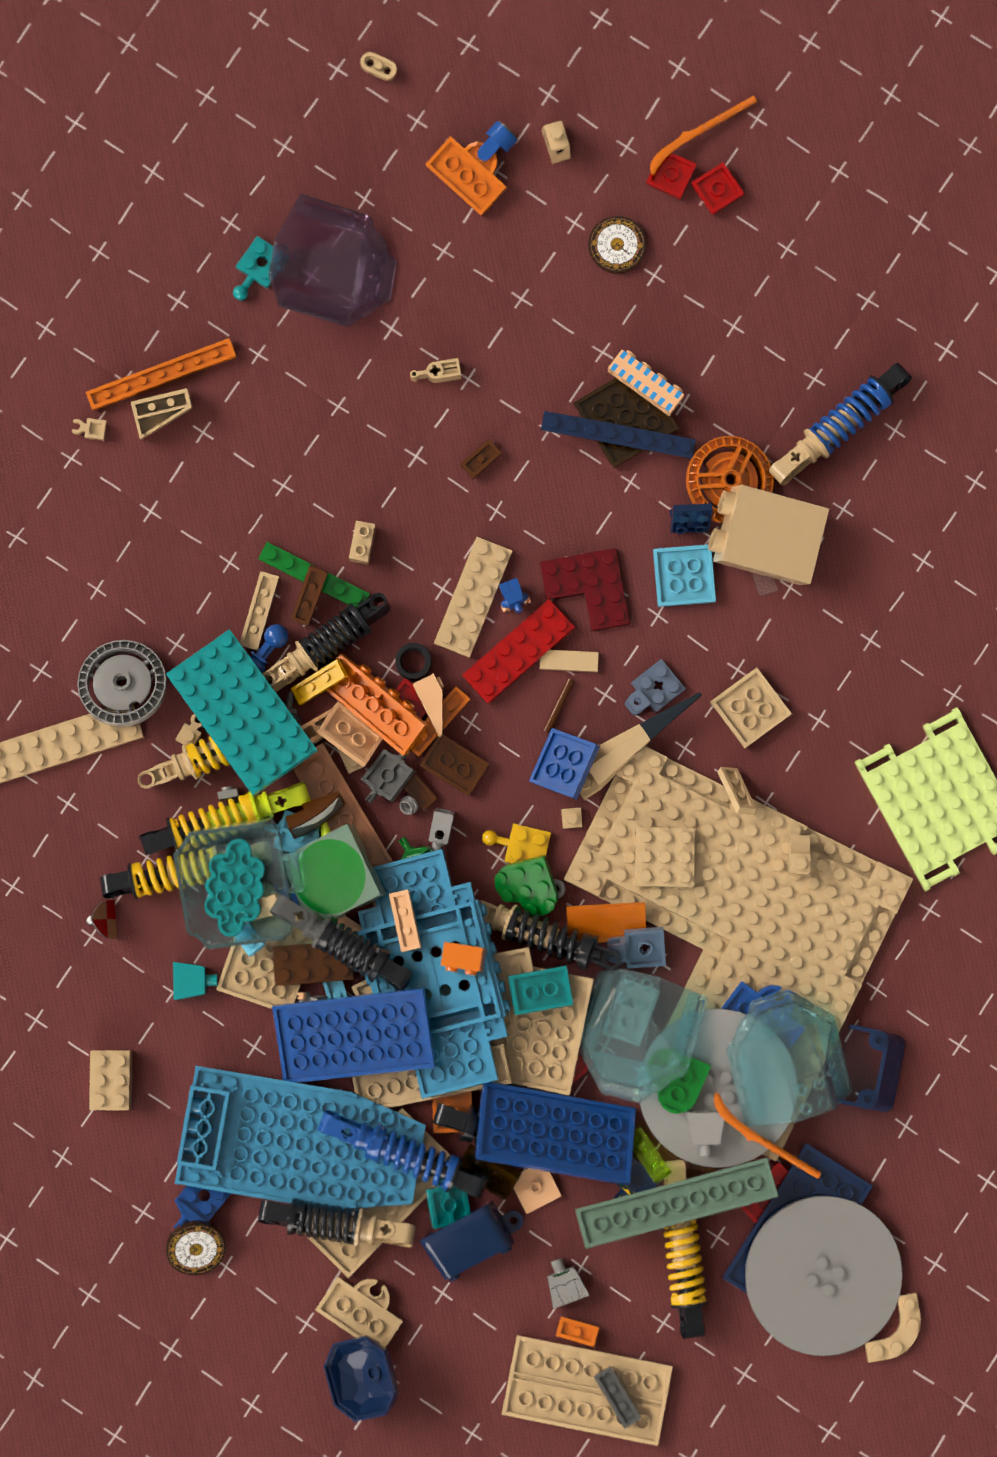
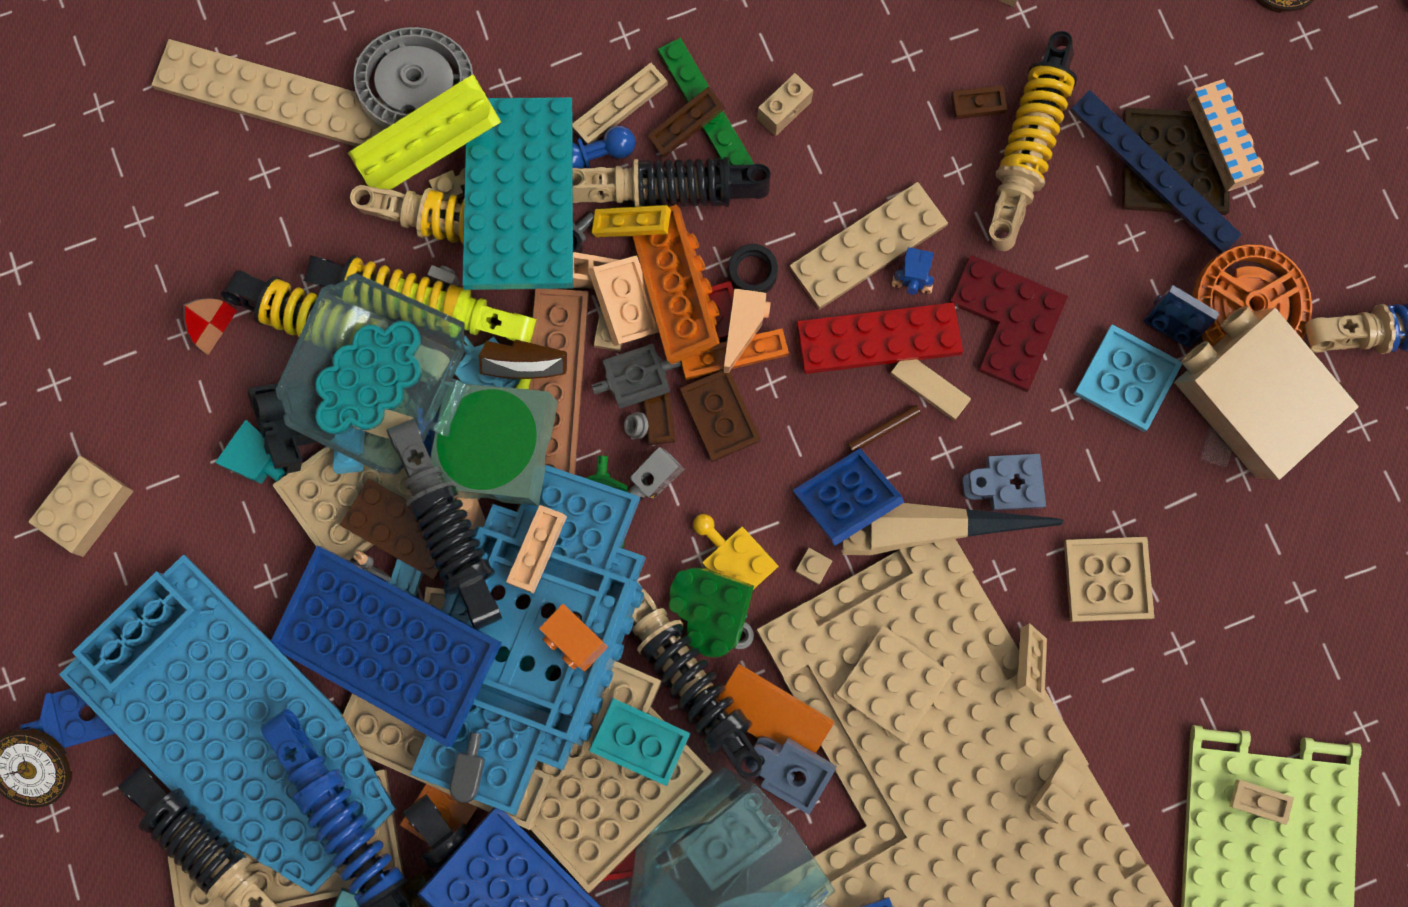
camera: 30 degrees right, 5 degrees down
none -> black plate [247,379,321,474]
none -> neon yellow plate [348,75,501,190]
none -> dark grey piece [450,732,485,803]
none -> piece [989,31,1077,251]
none -> tan plate [1229,780,1294,825]

